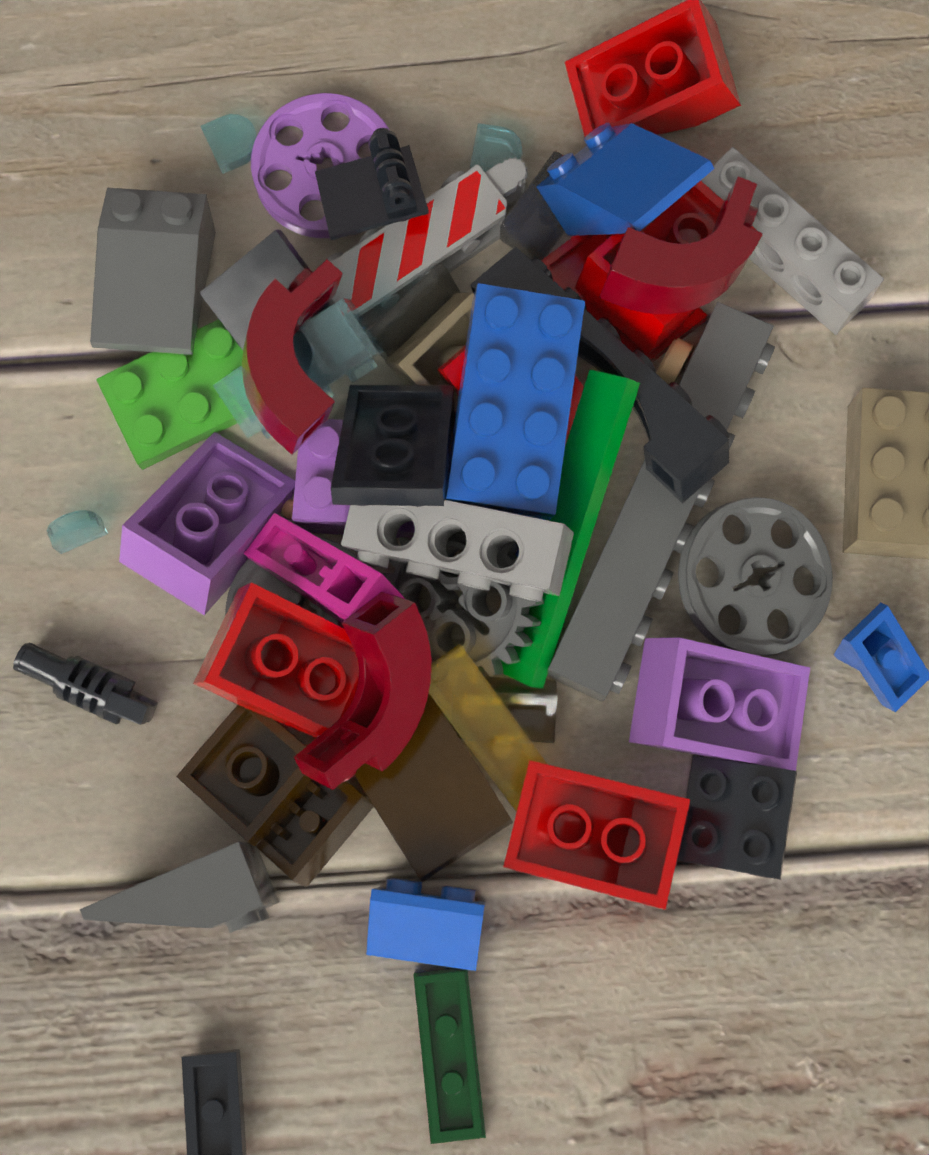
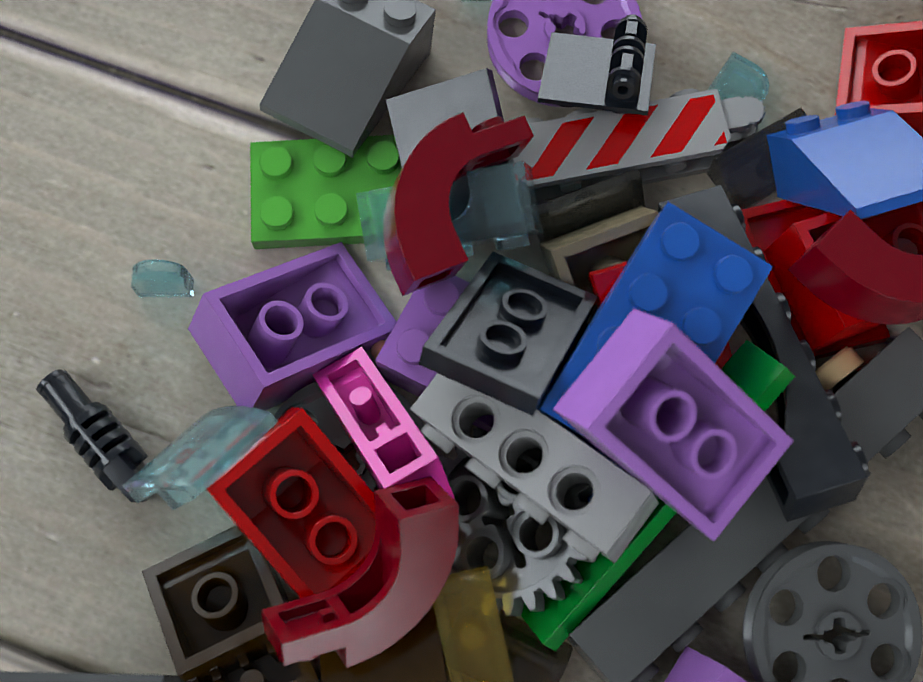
camera: 20 degrees right, 5 degrees down
none -> clear light blue slope [122,406,278,510]
none -> medium lavender slope [553,309,793,541]

